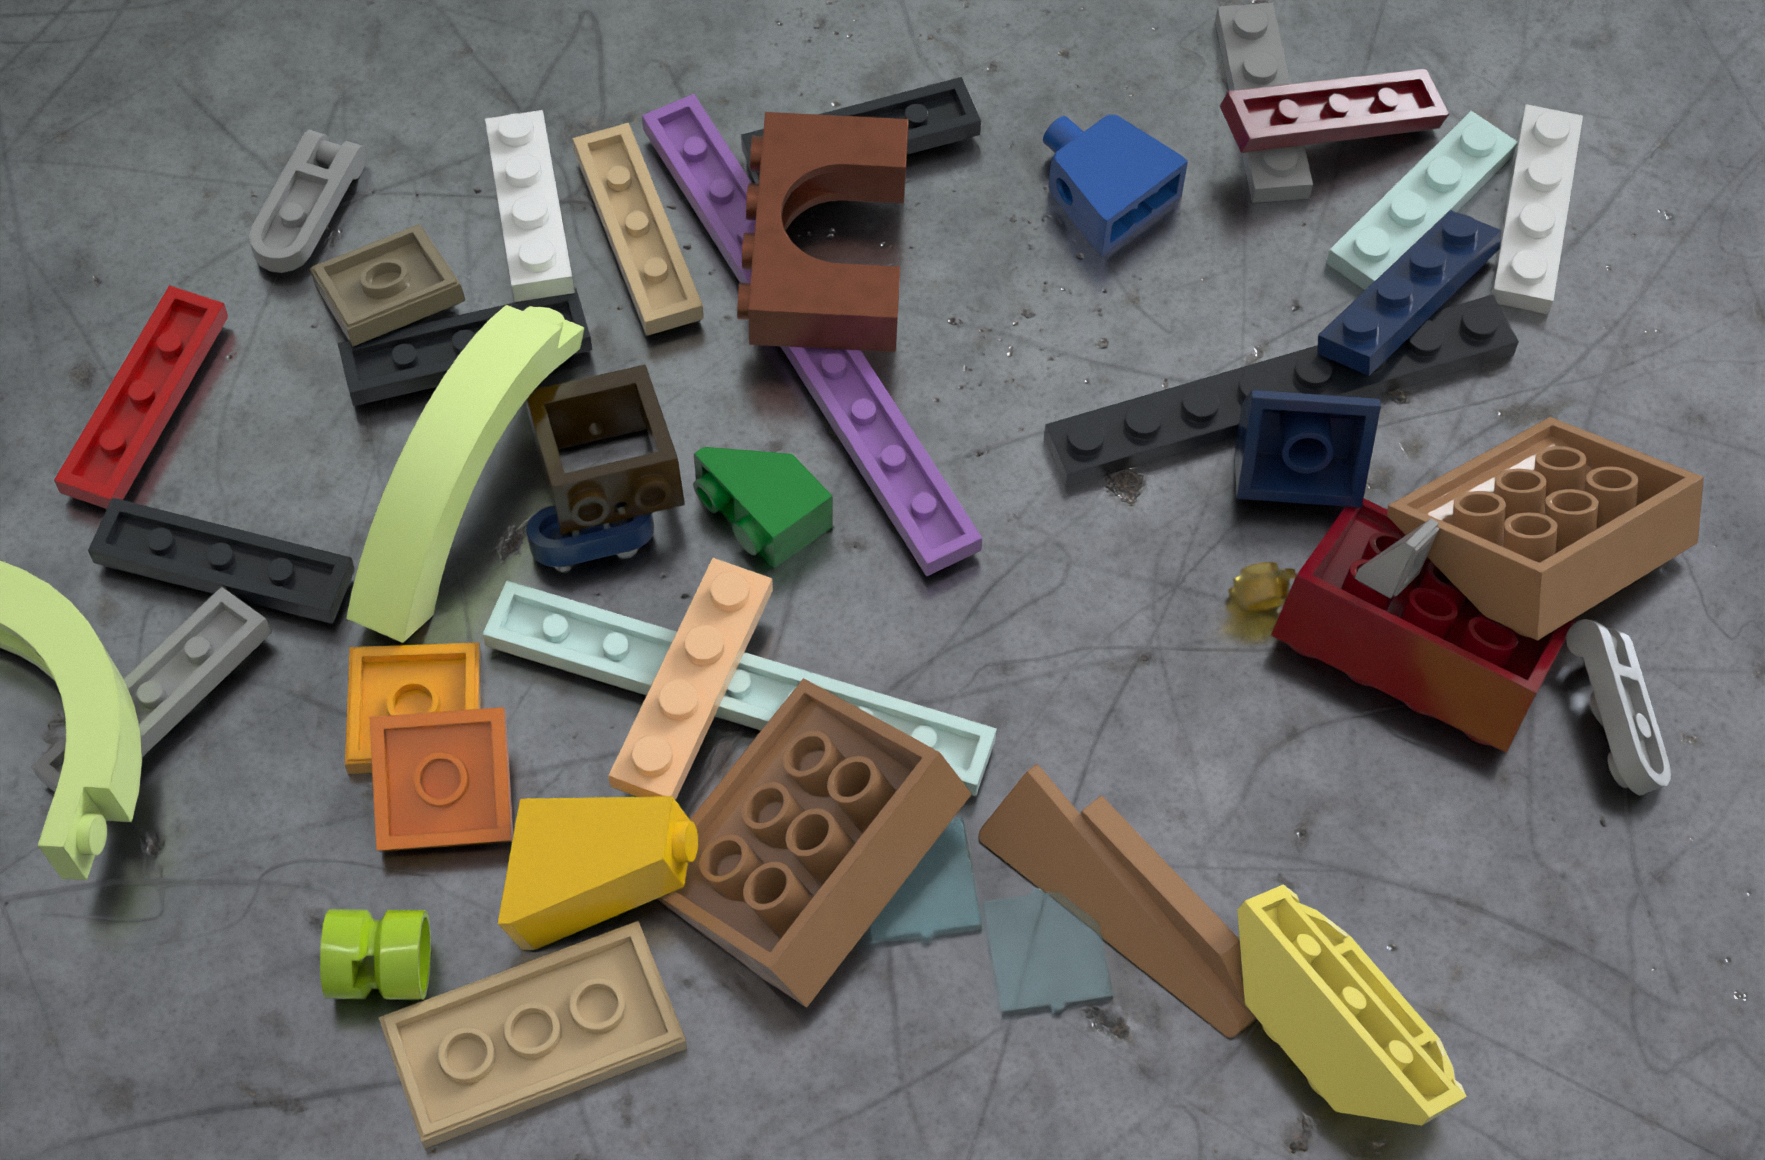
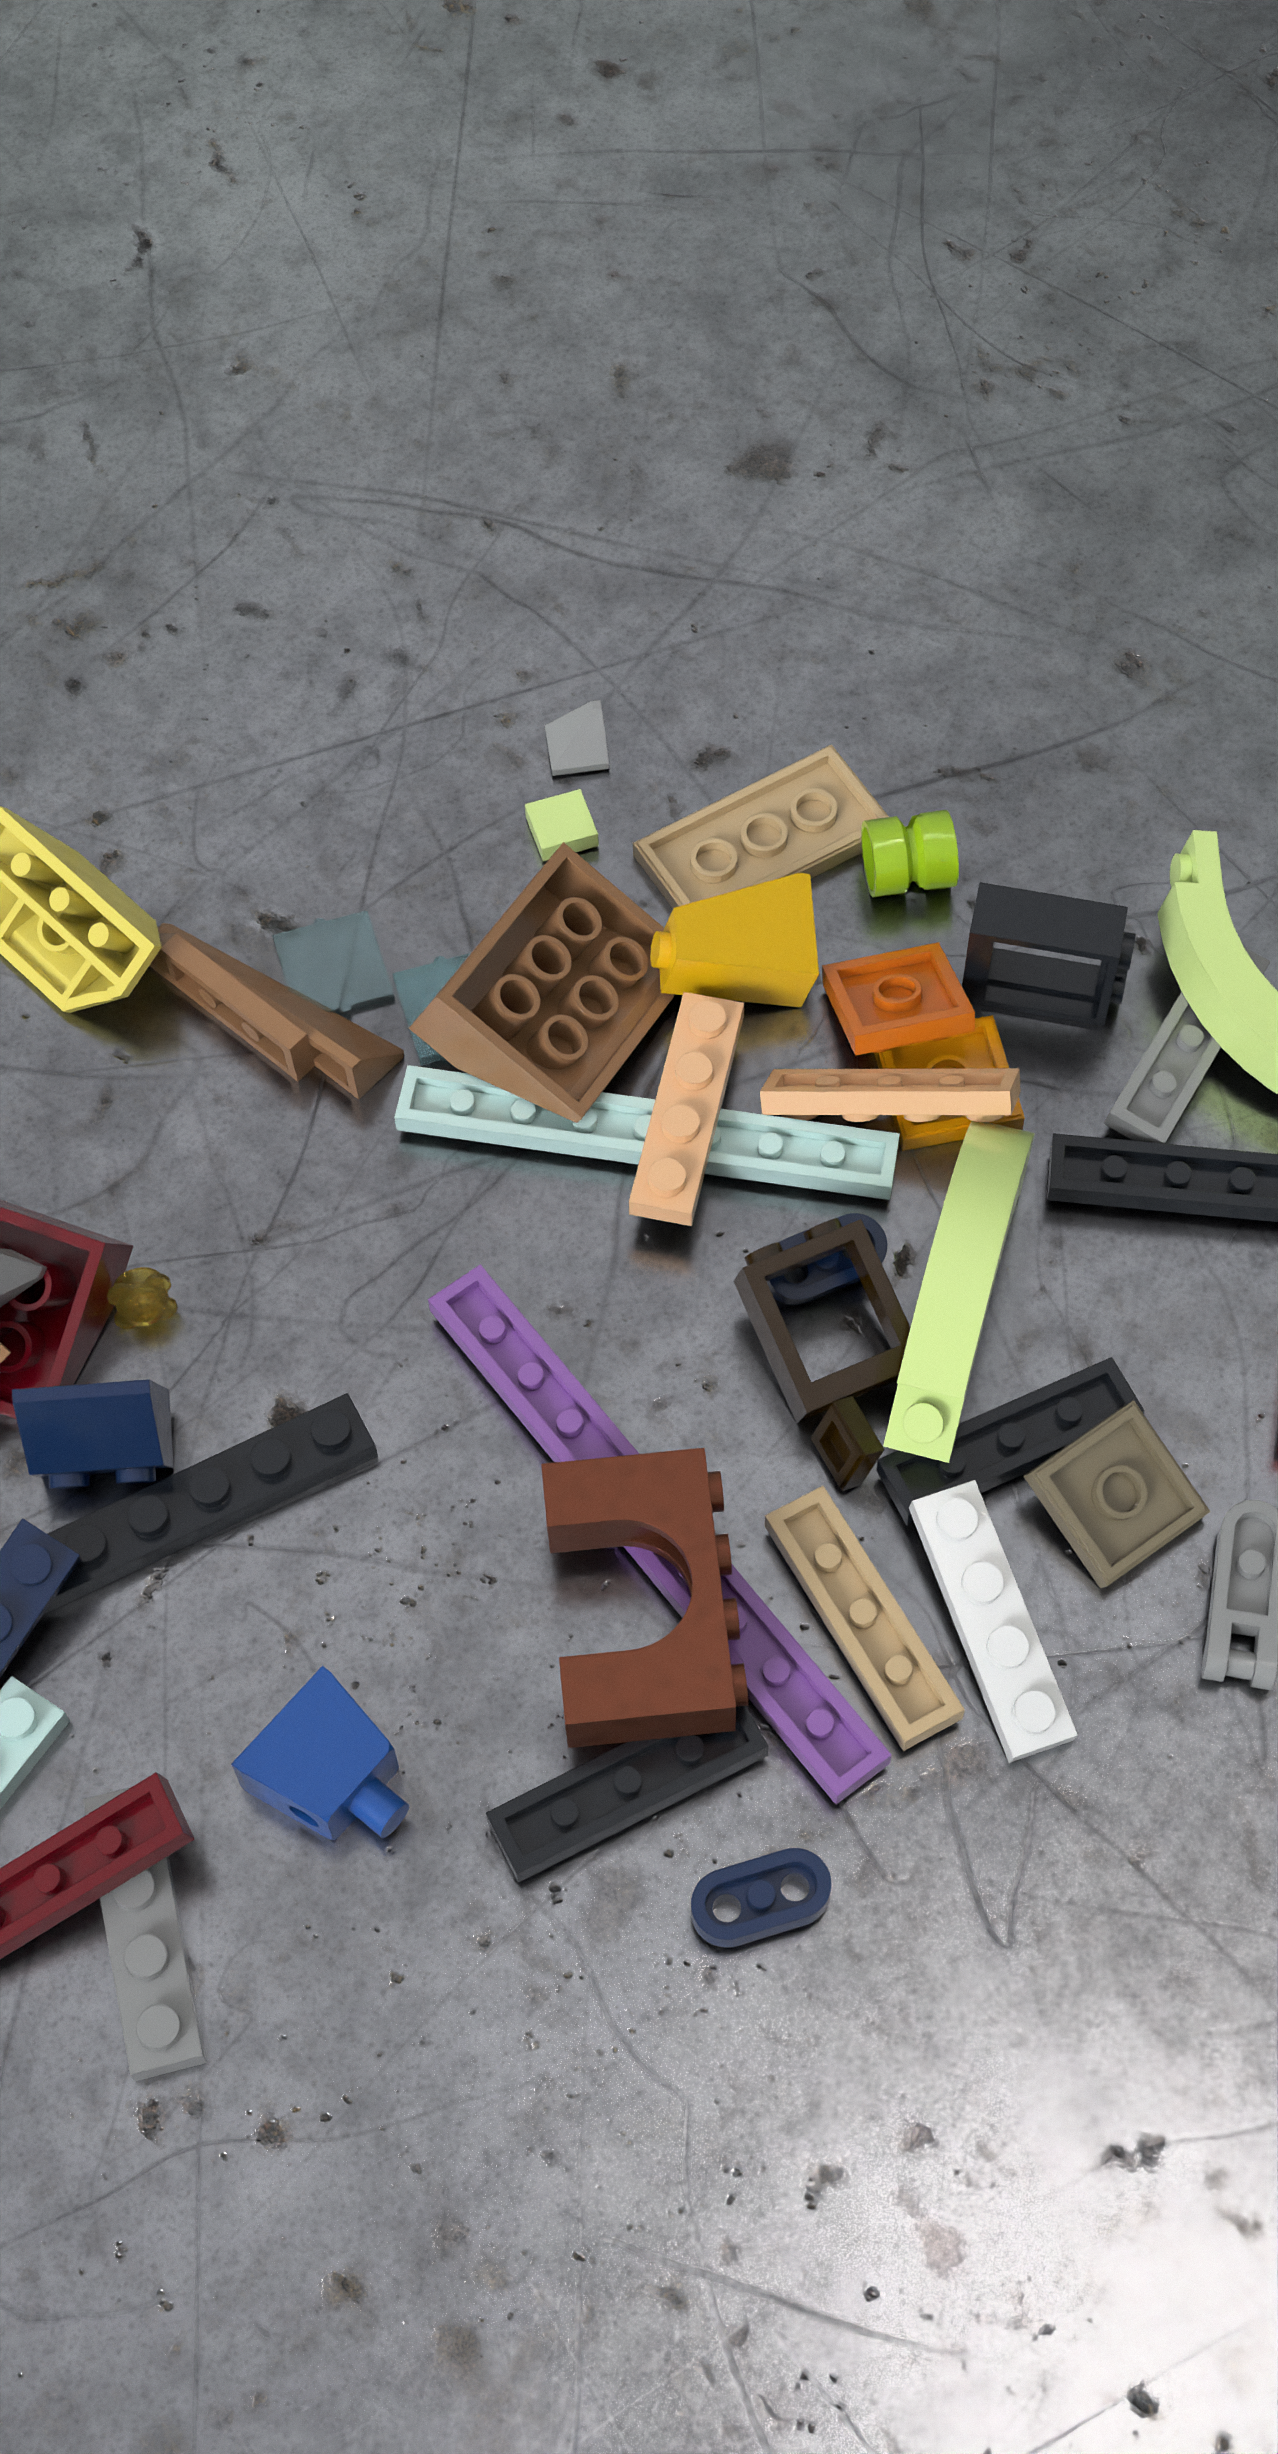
camera: 175 degrees right, 0 degrees up
green slope [693,447,833,569] -> none
none -> yellowish green tile [525,789,599,861]
none -> dark blue plate [691,1848,831,1948]
none -> light nougat plate [760,1068,1021,1122]
none -> dark brown tile [811,1396,885,1491]
none -> black window [962,882,1136,1026]

